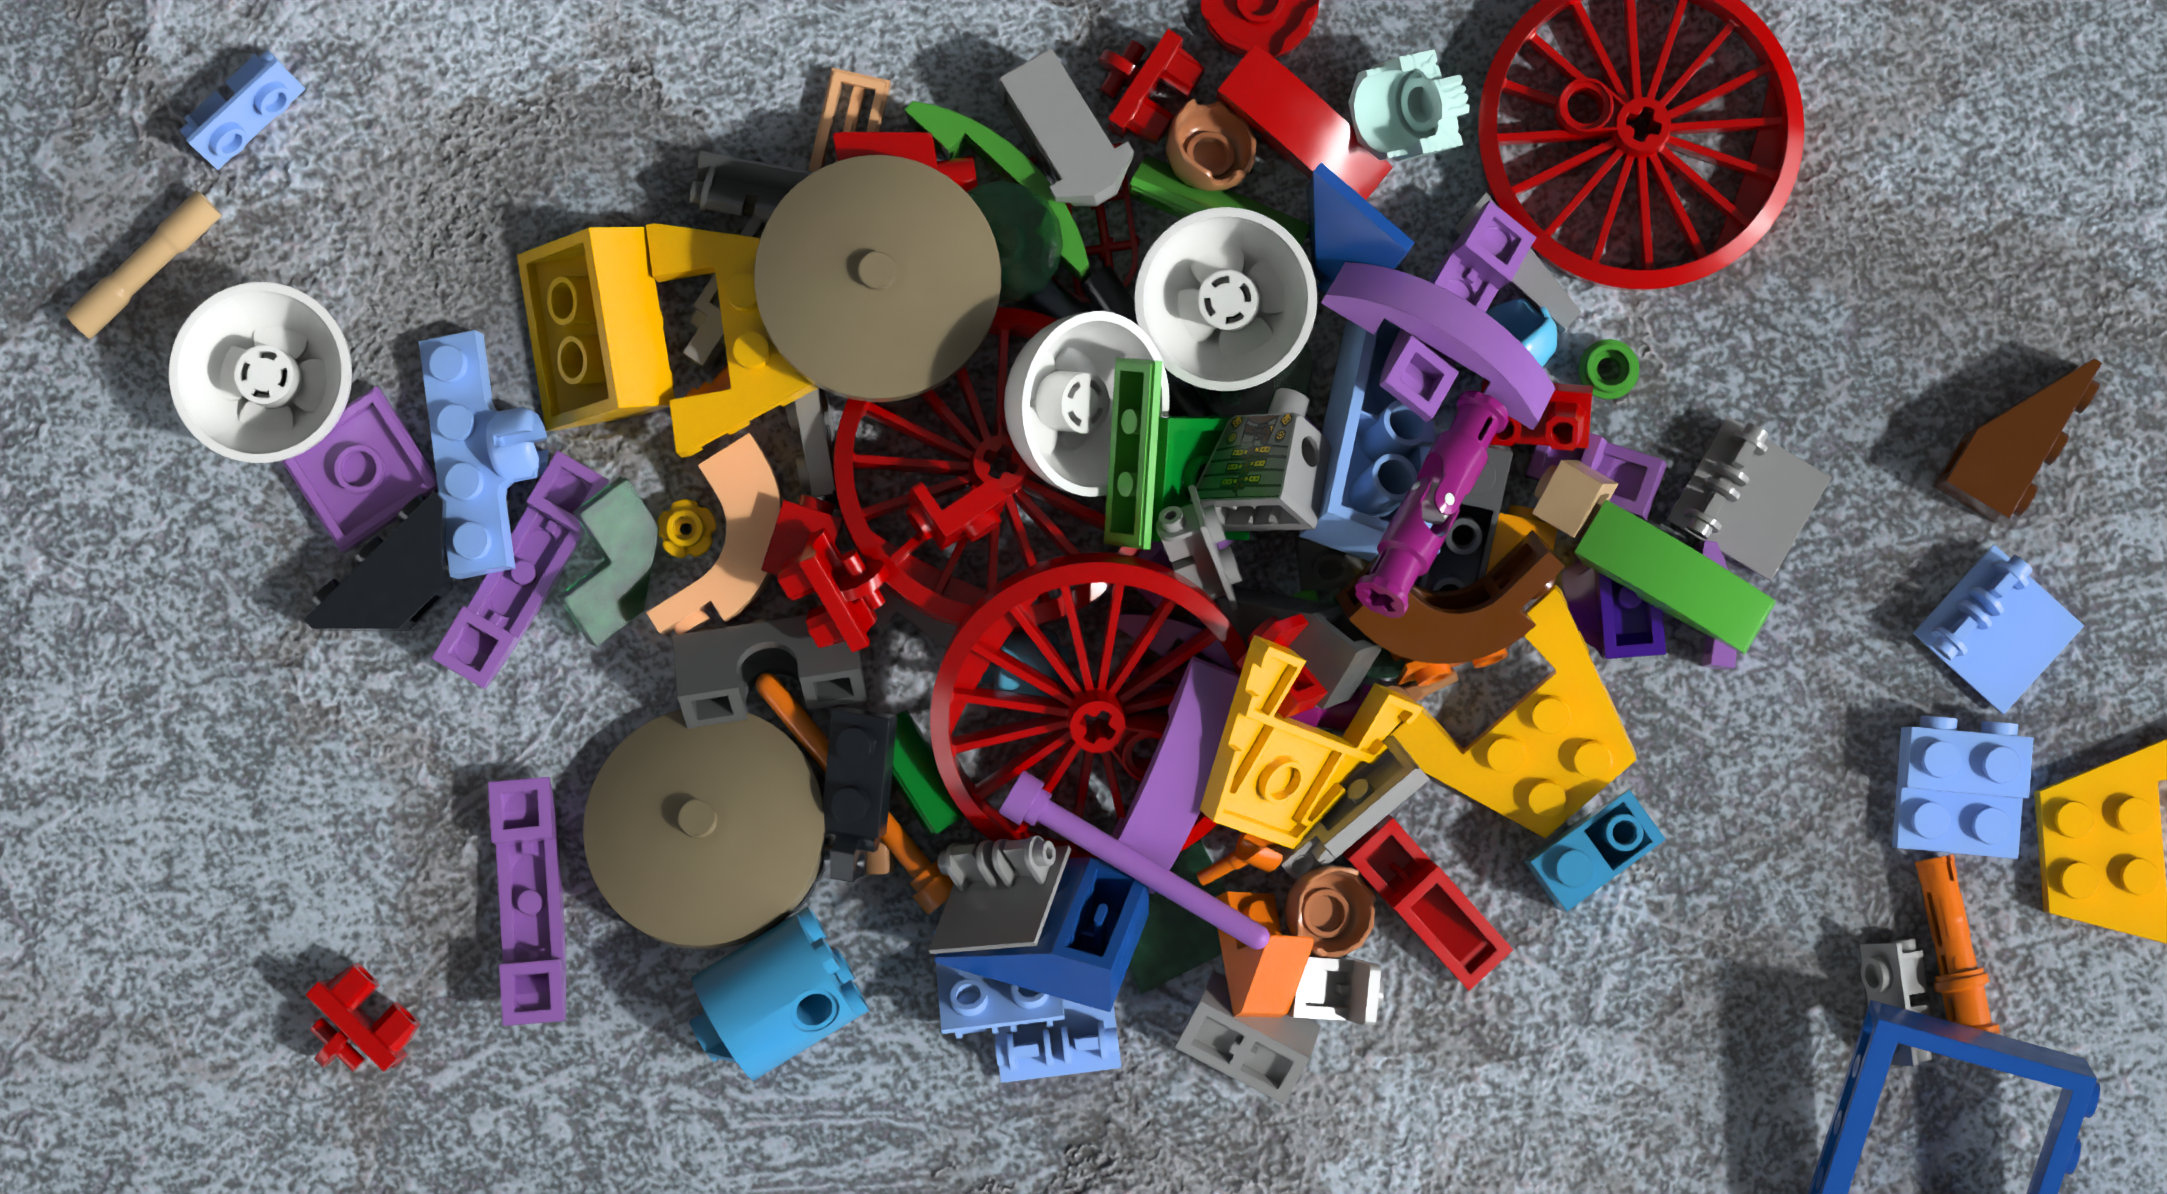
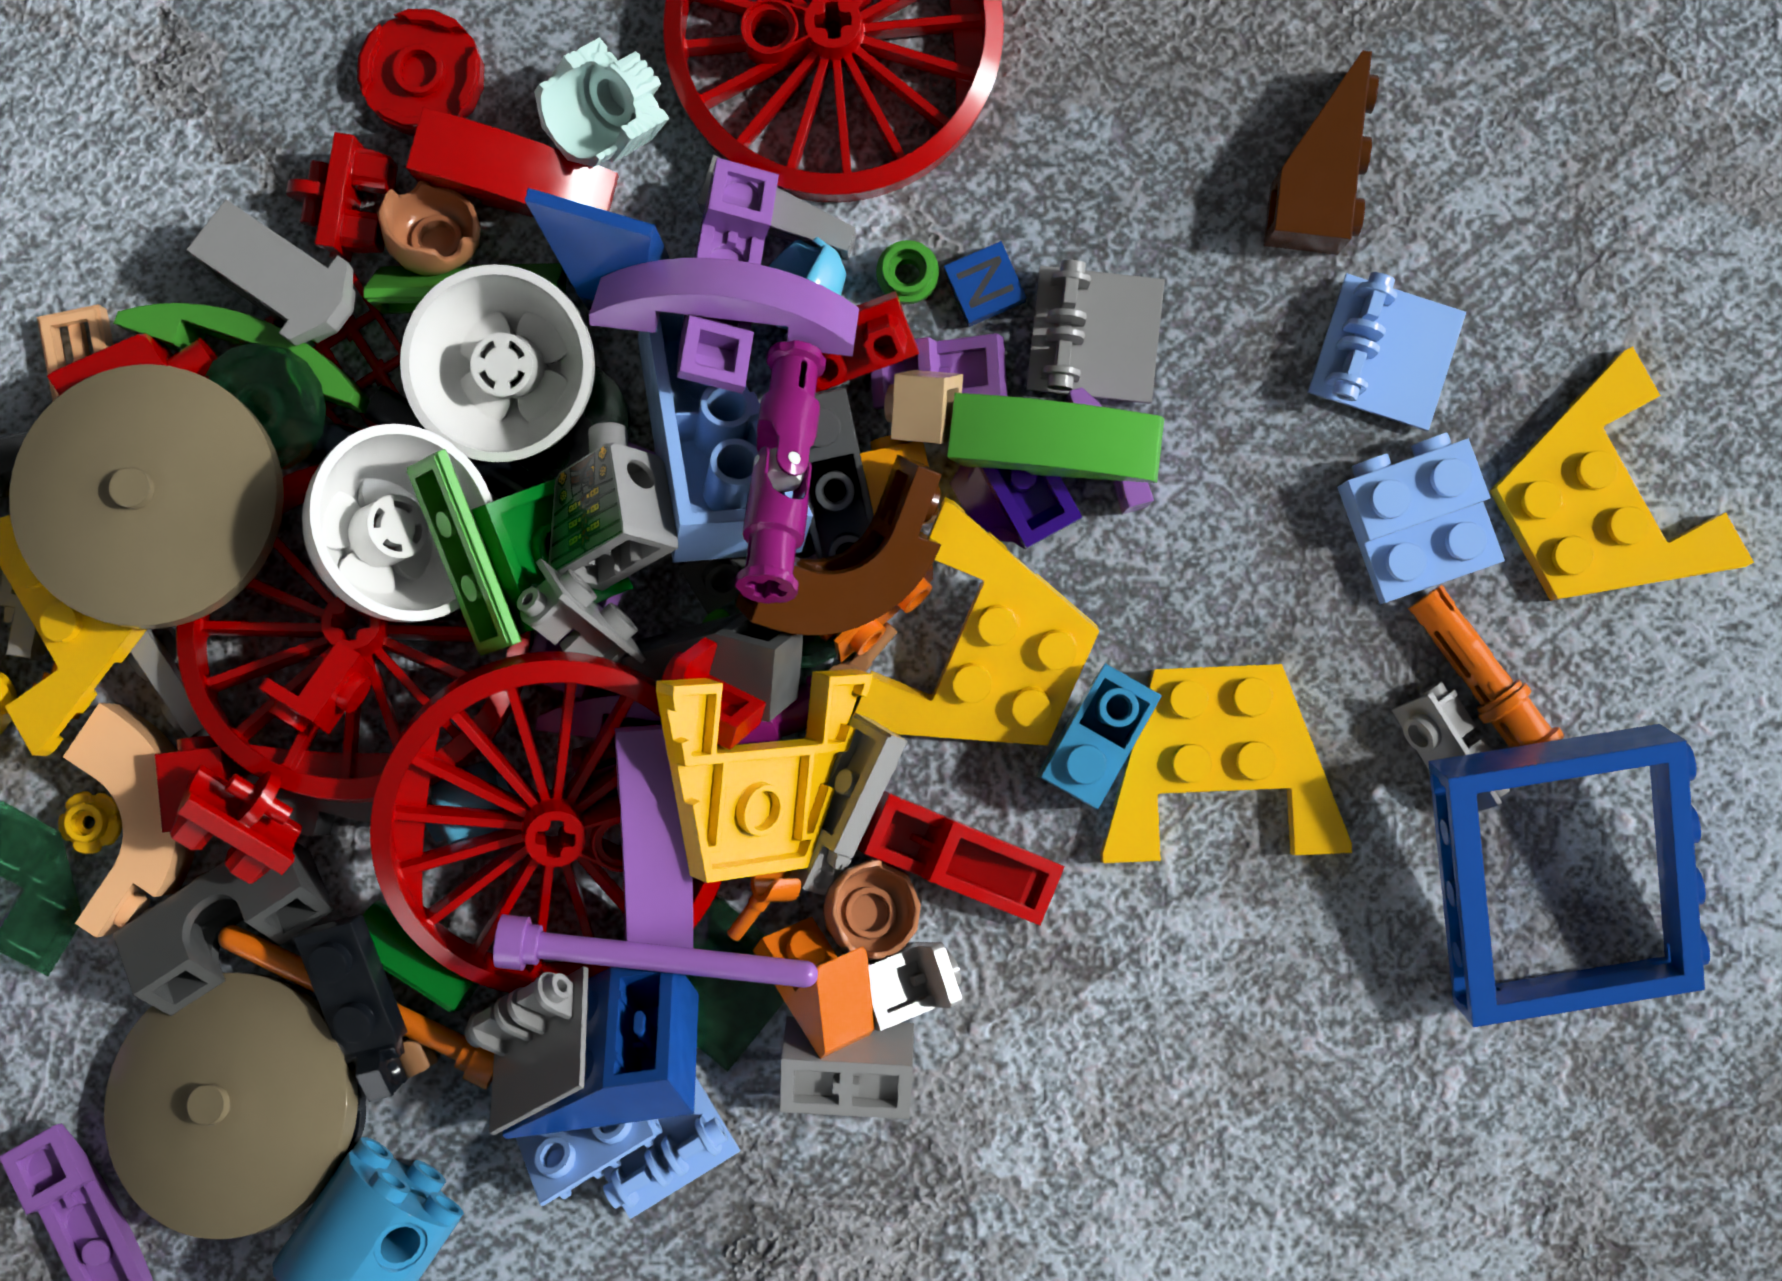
camera: 25 degrees left, 0 degrees up
none -> blue tile [943,241,1027,327]
none -> yellow wing [1100,664,1352,863]

